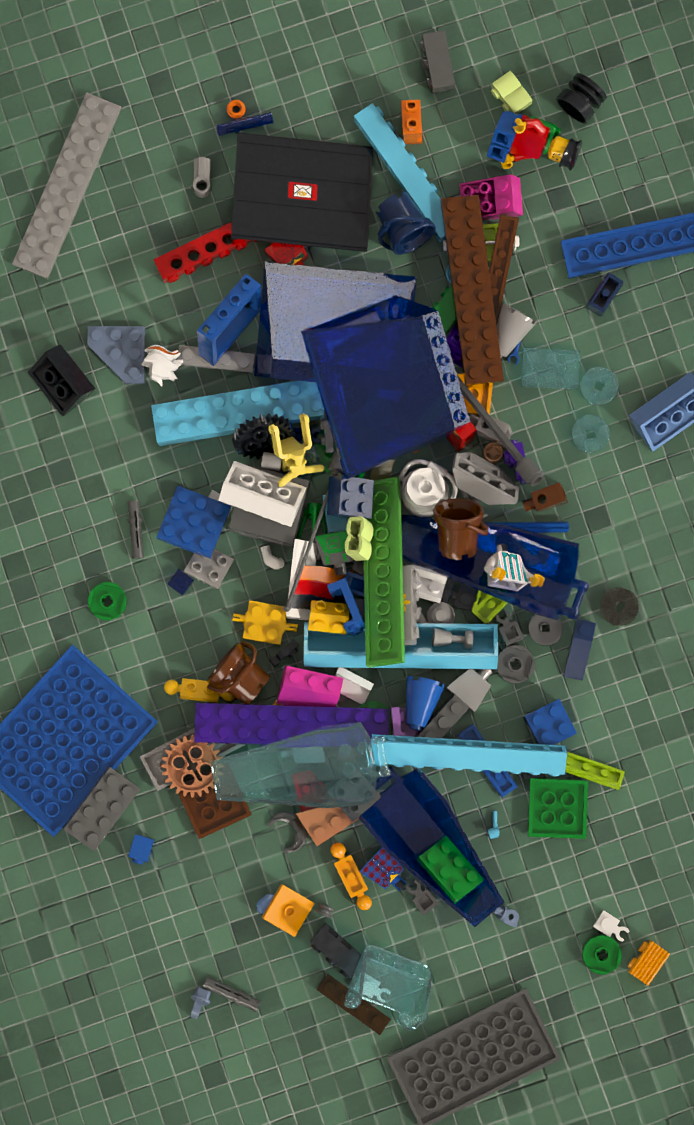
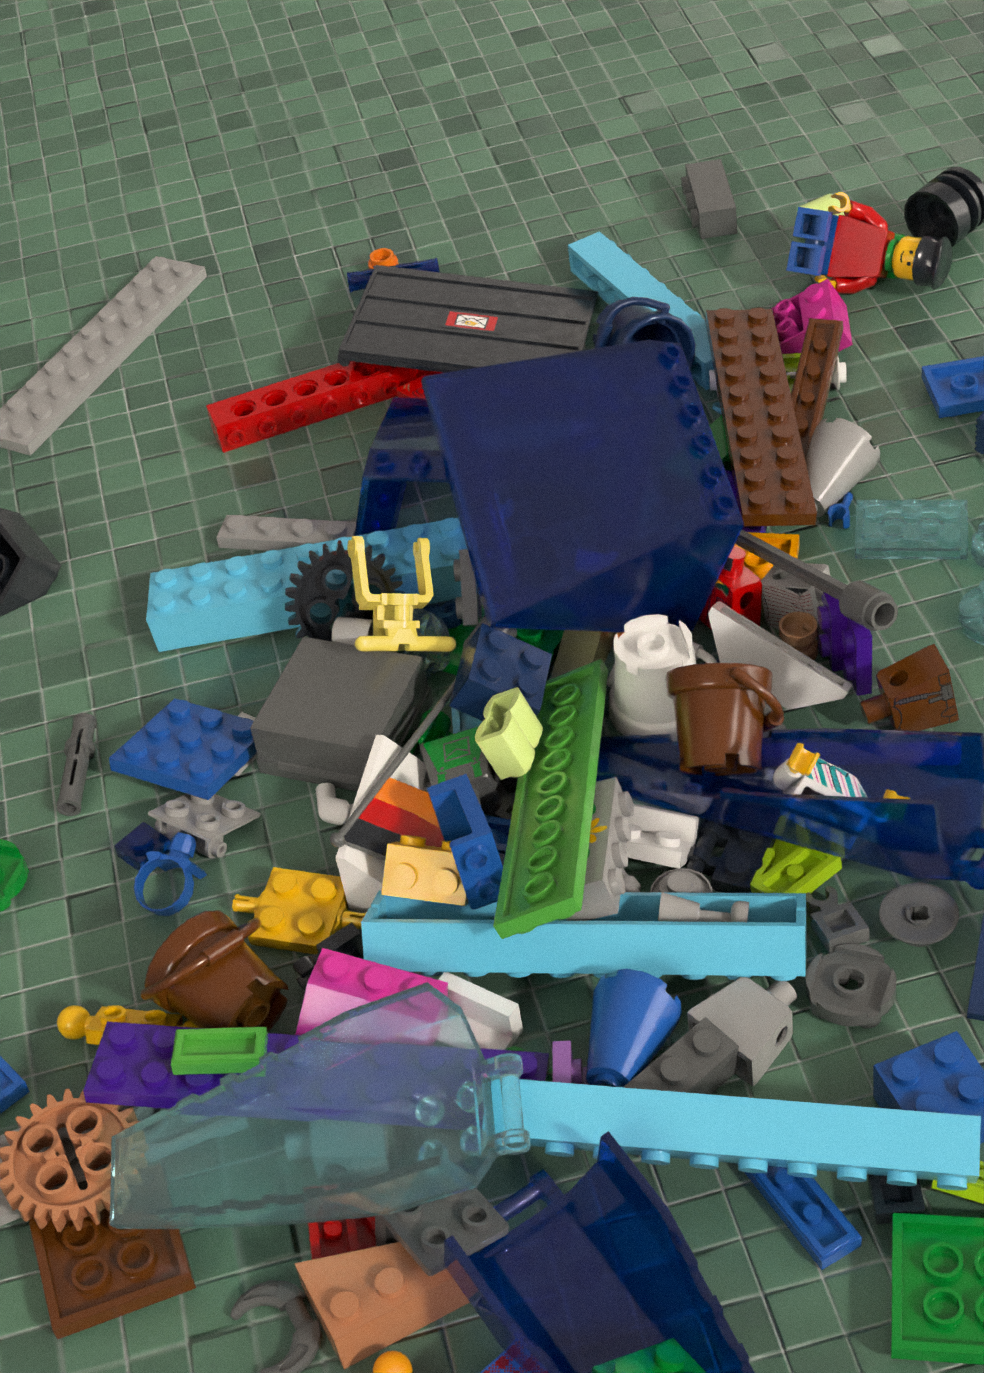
camera: 15 degrees right, 40 degrees down
sand blue plate [87,326,145,384] -> none
white hair [141,345,183,387] -> none
light grey piece [193,157,211,198] -> none
blue window [197,274,261,366] -> none
white slope [219,461,306,527] -> none
orange hips [401,100,422,144] -> none
medium azure hand [488,811,500,839] -> none
none -> blue piece [134,832,207,916]
none -> bright green tile [171,1027,268,1075]

